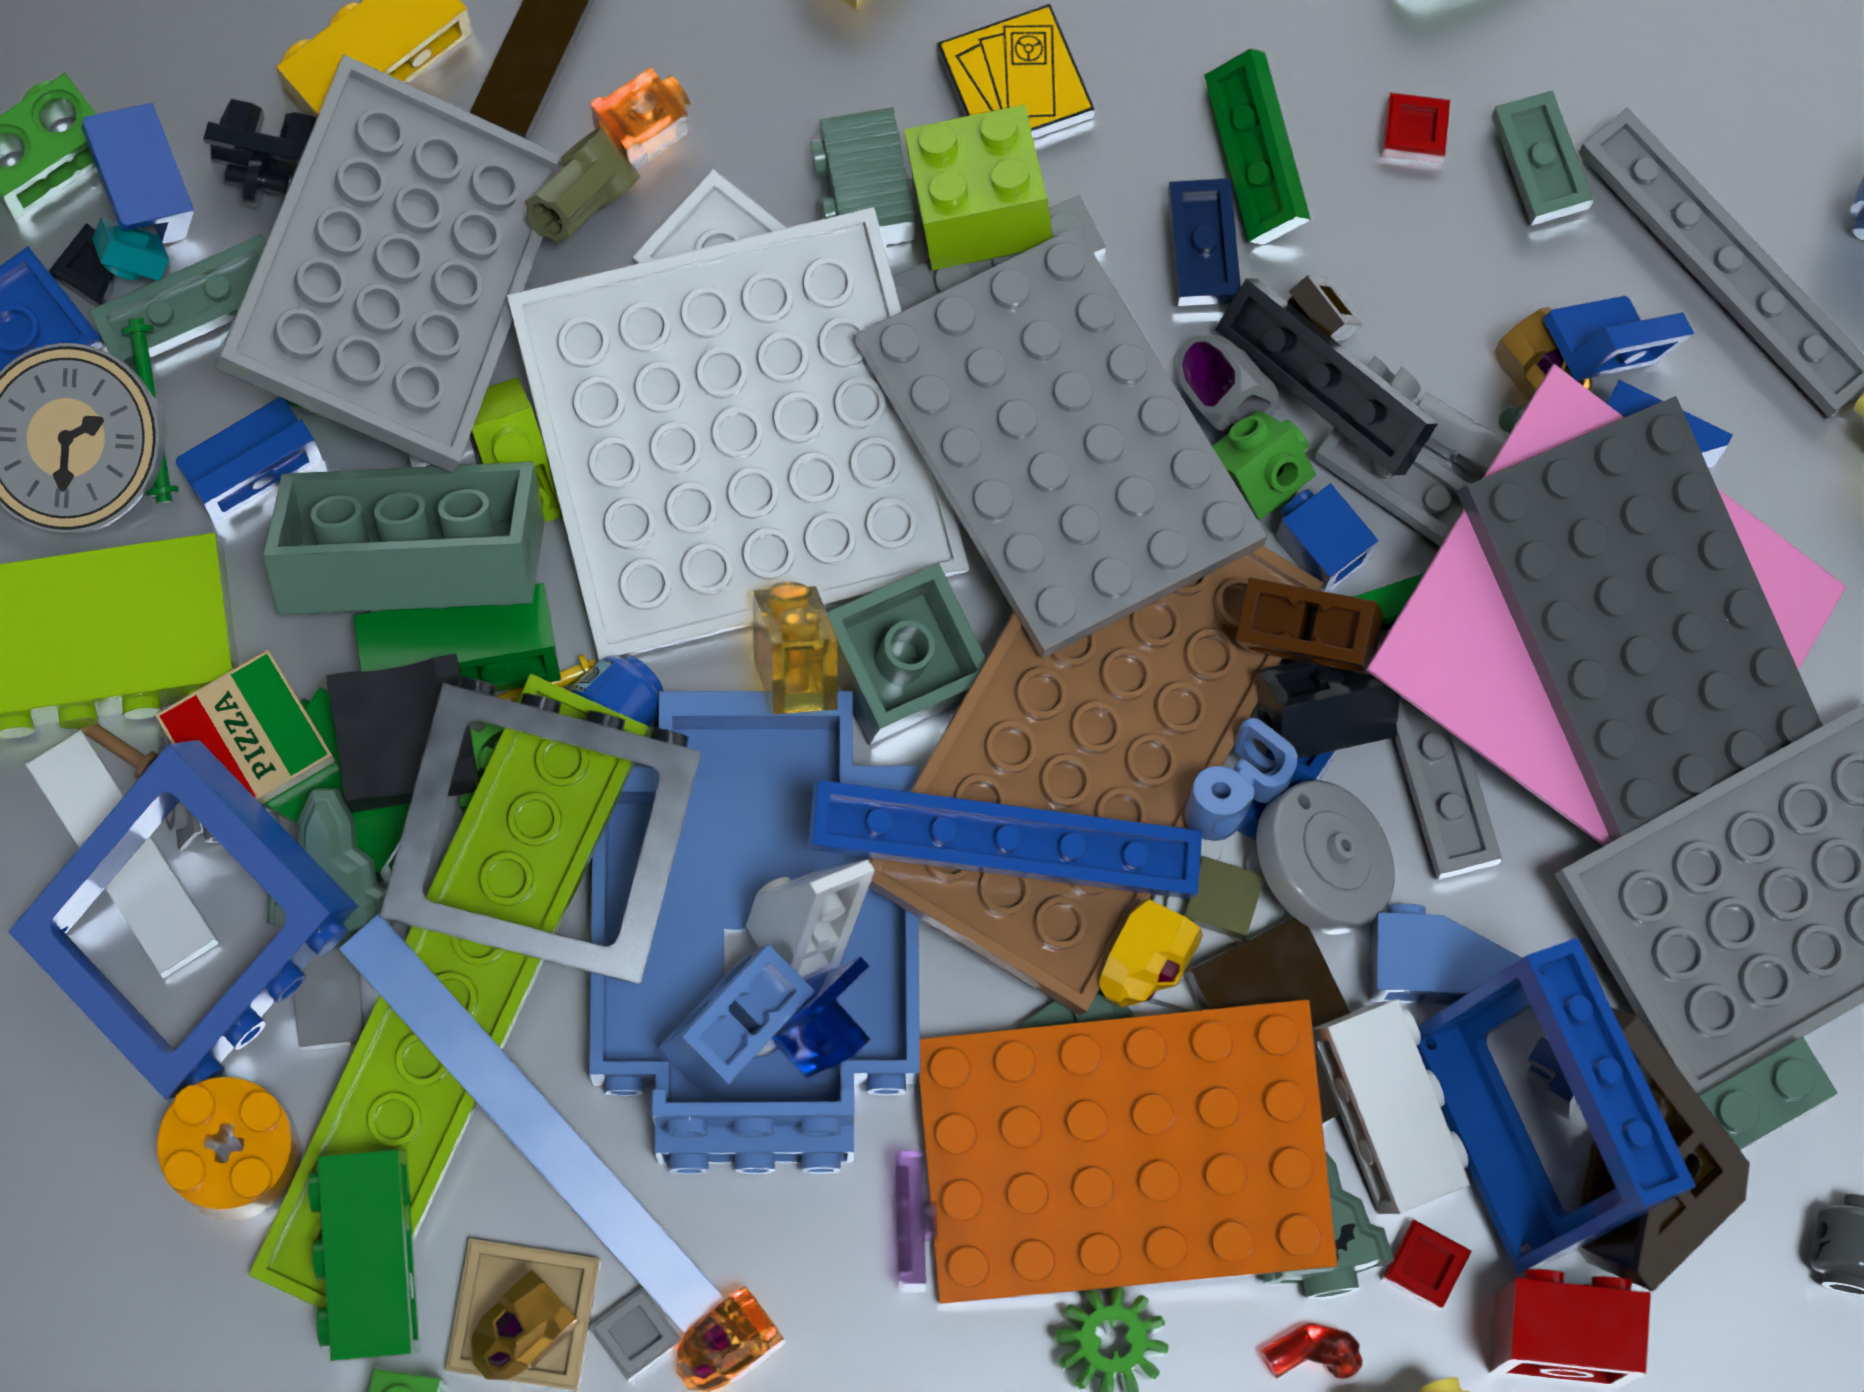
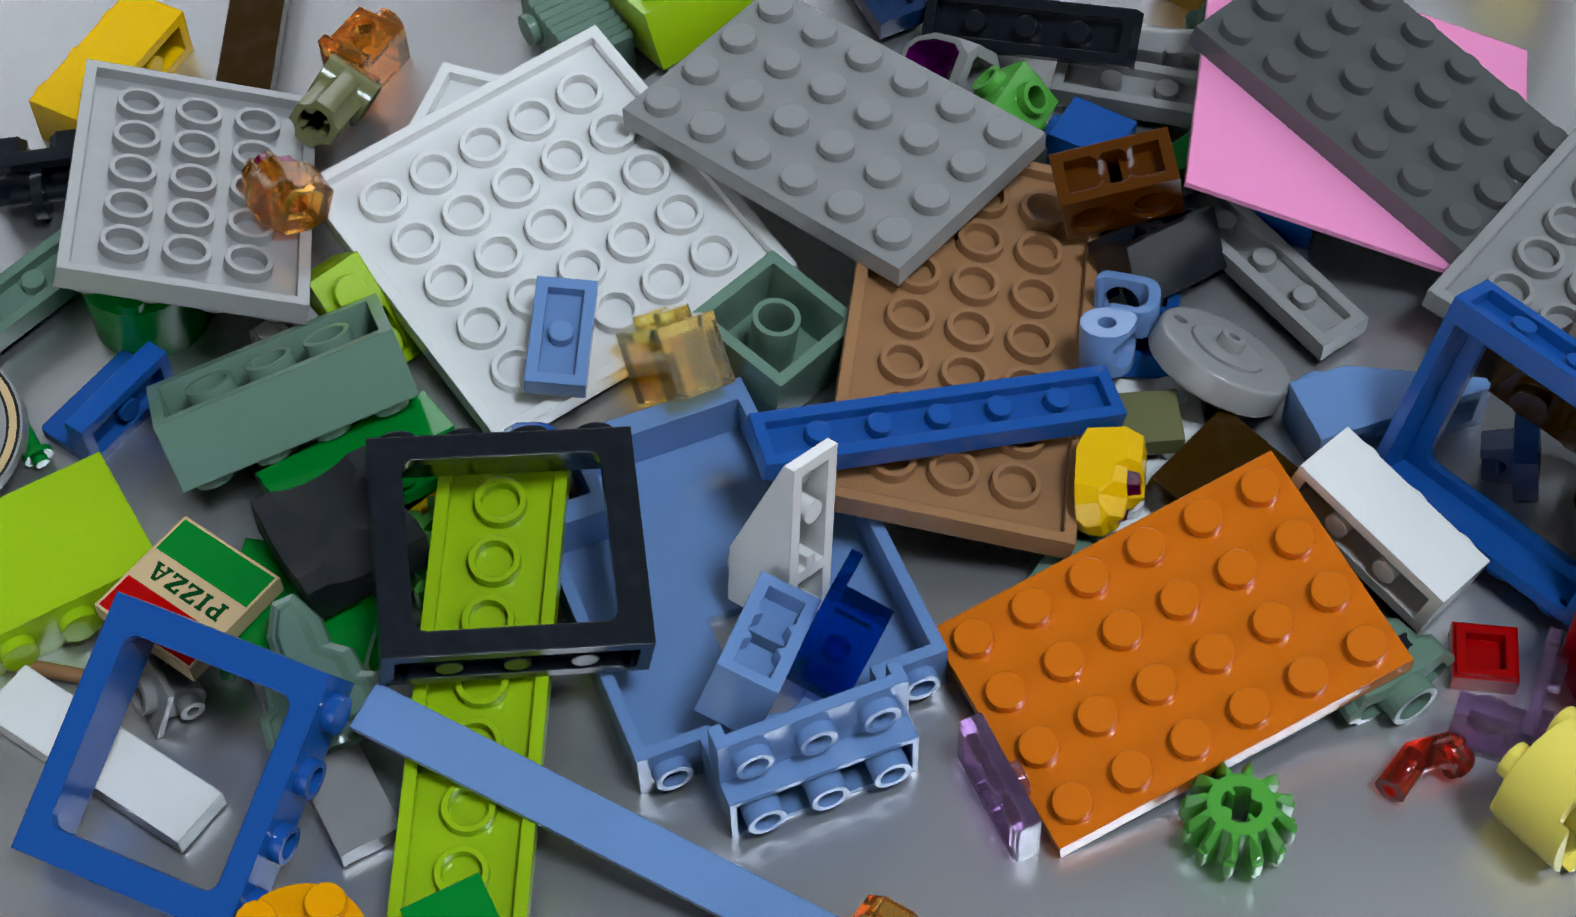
camera: 15 degrees left, 20 degrees down
none -> clear orange rock [241,150,334,235]
none -> medium blue plate [524,276,598,398]
none -> clear purple bracket [1443,627,1570,763]

